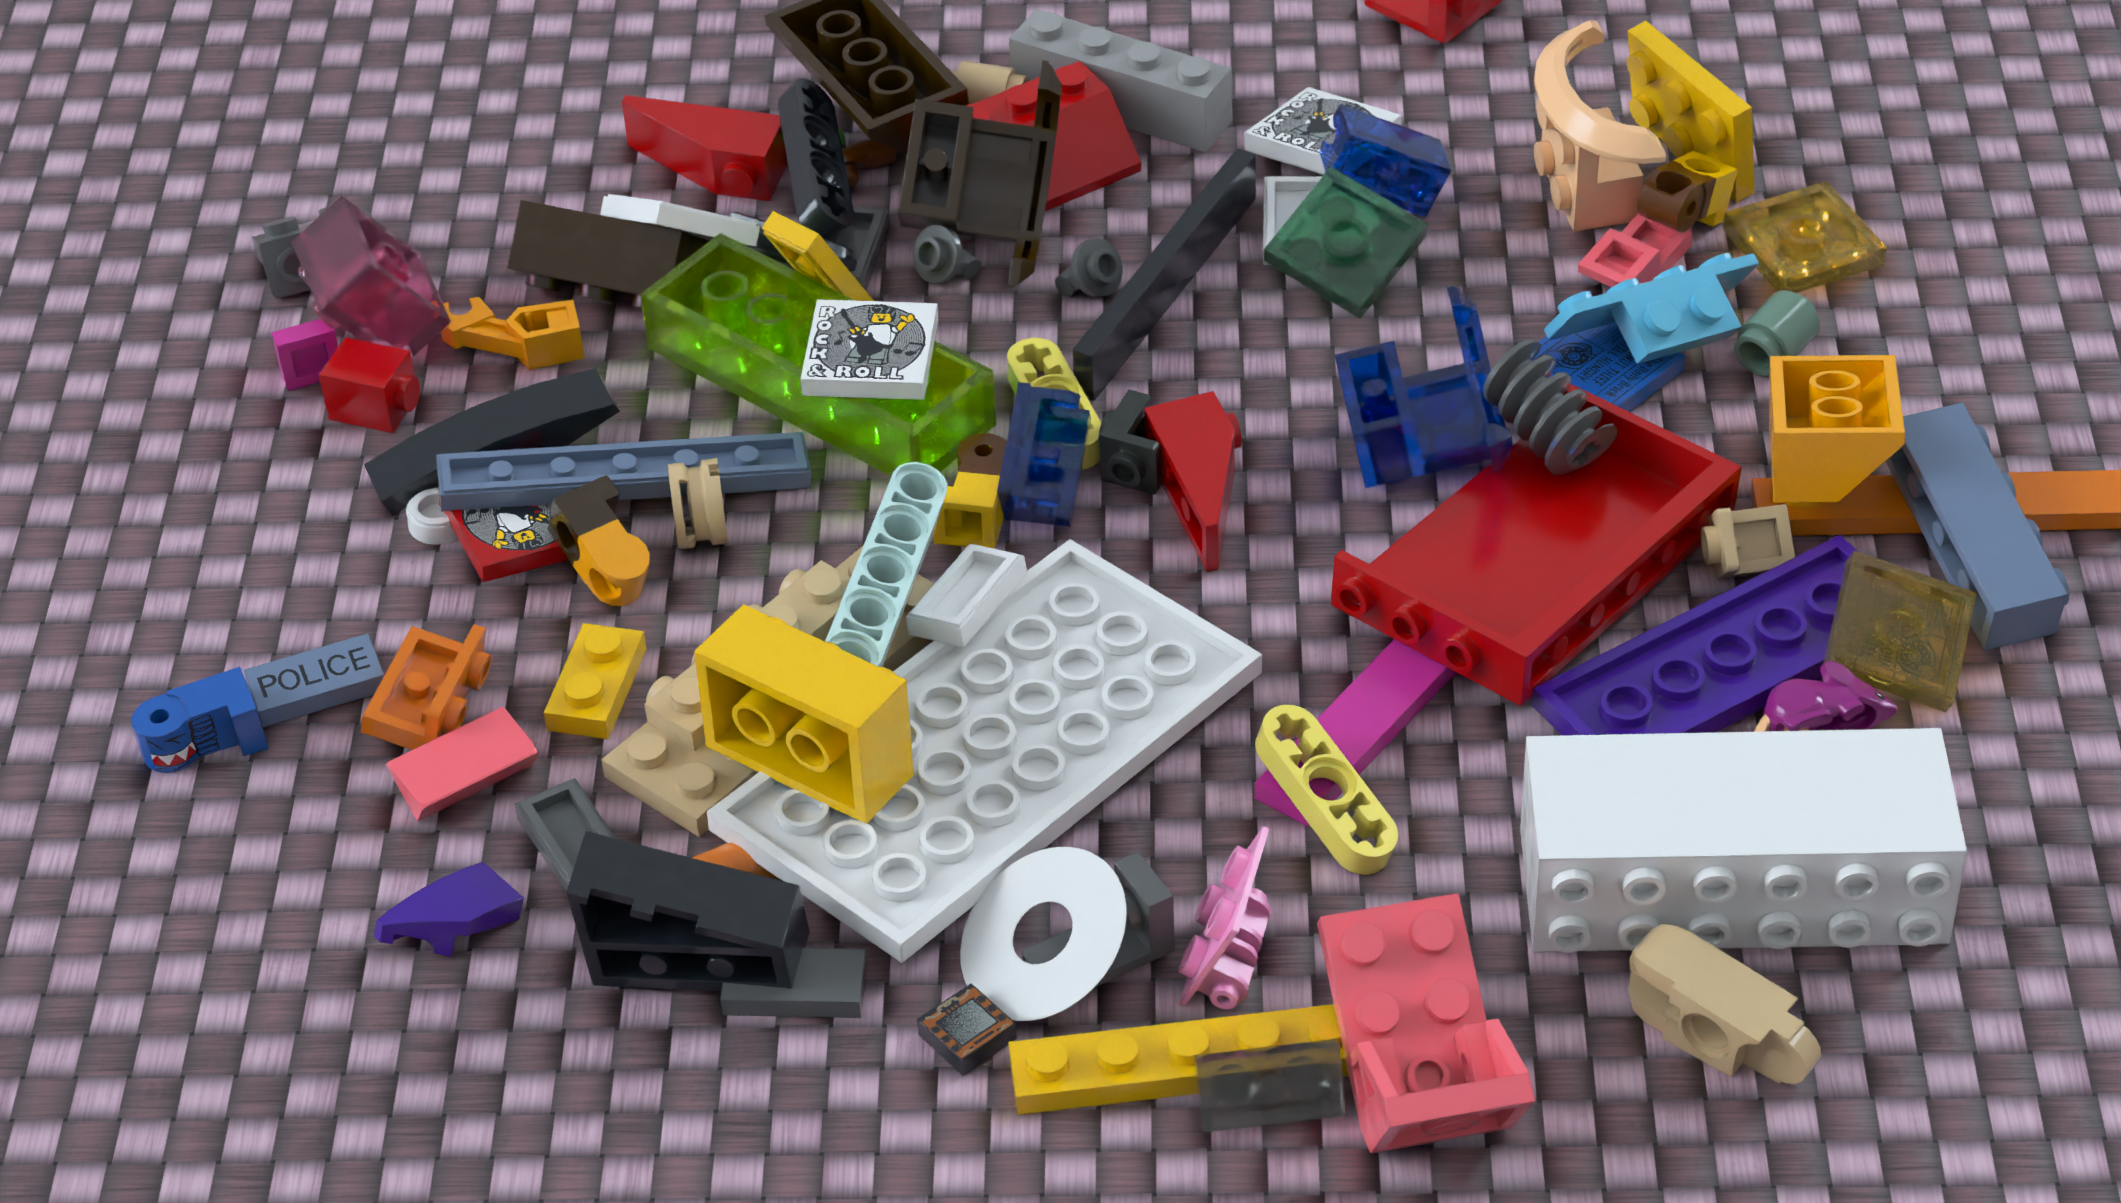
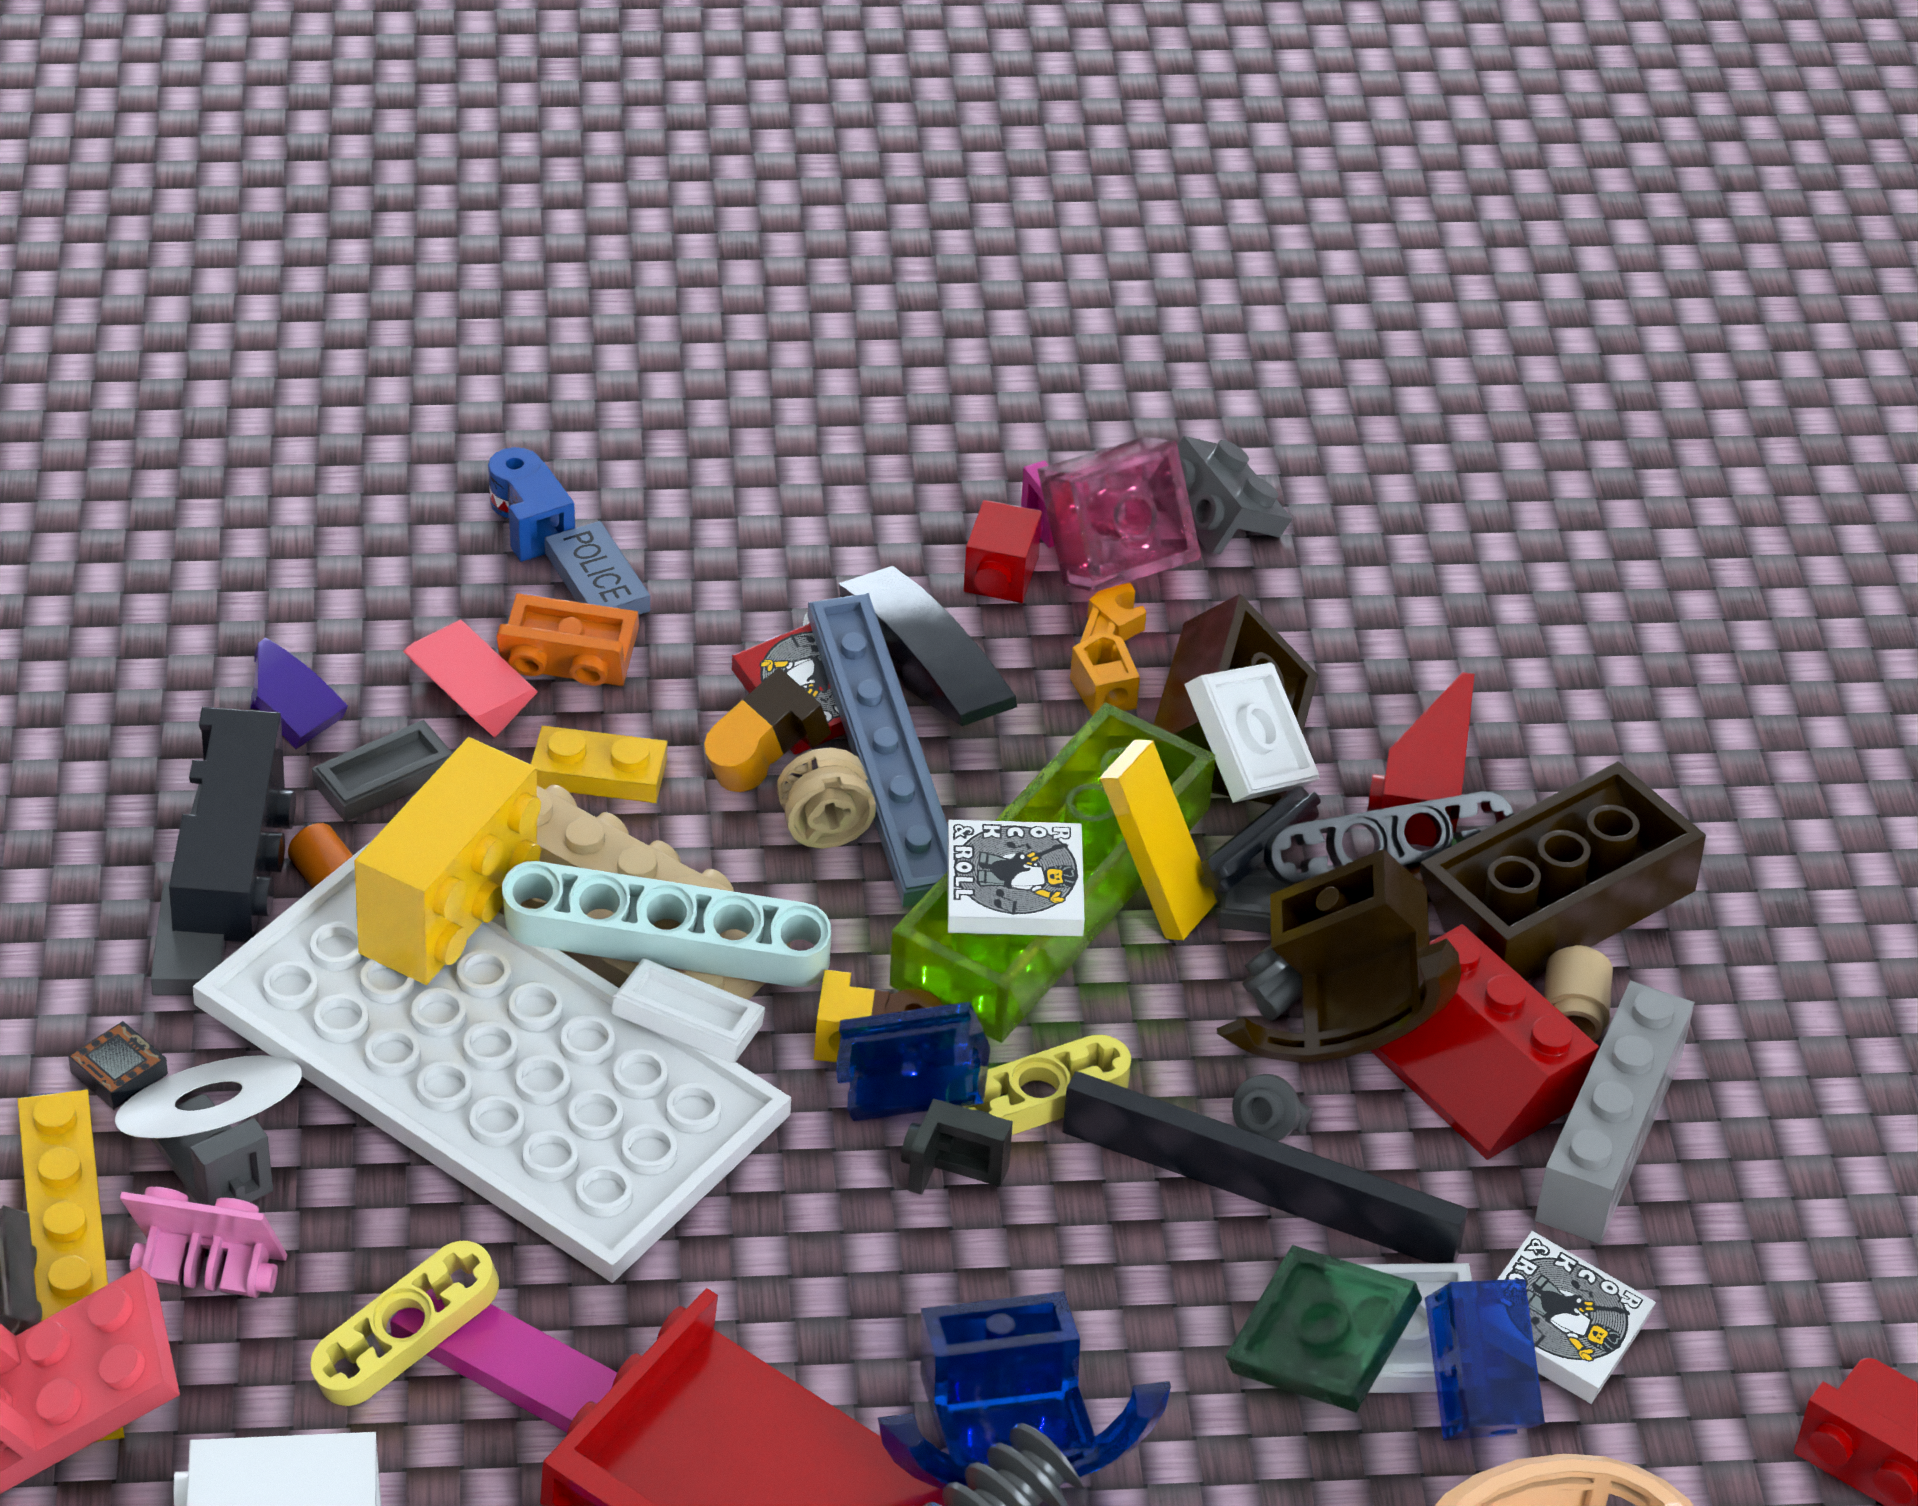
camera: 80 degrees right, 0 degrees up
red slope [1144,391,1242,572] -> none

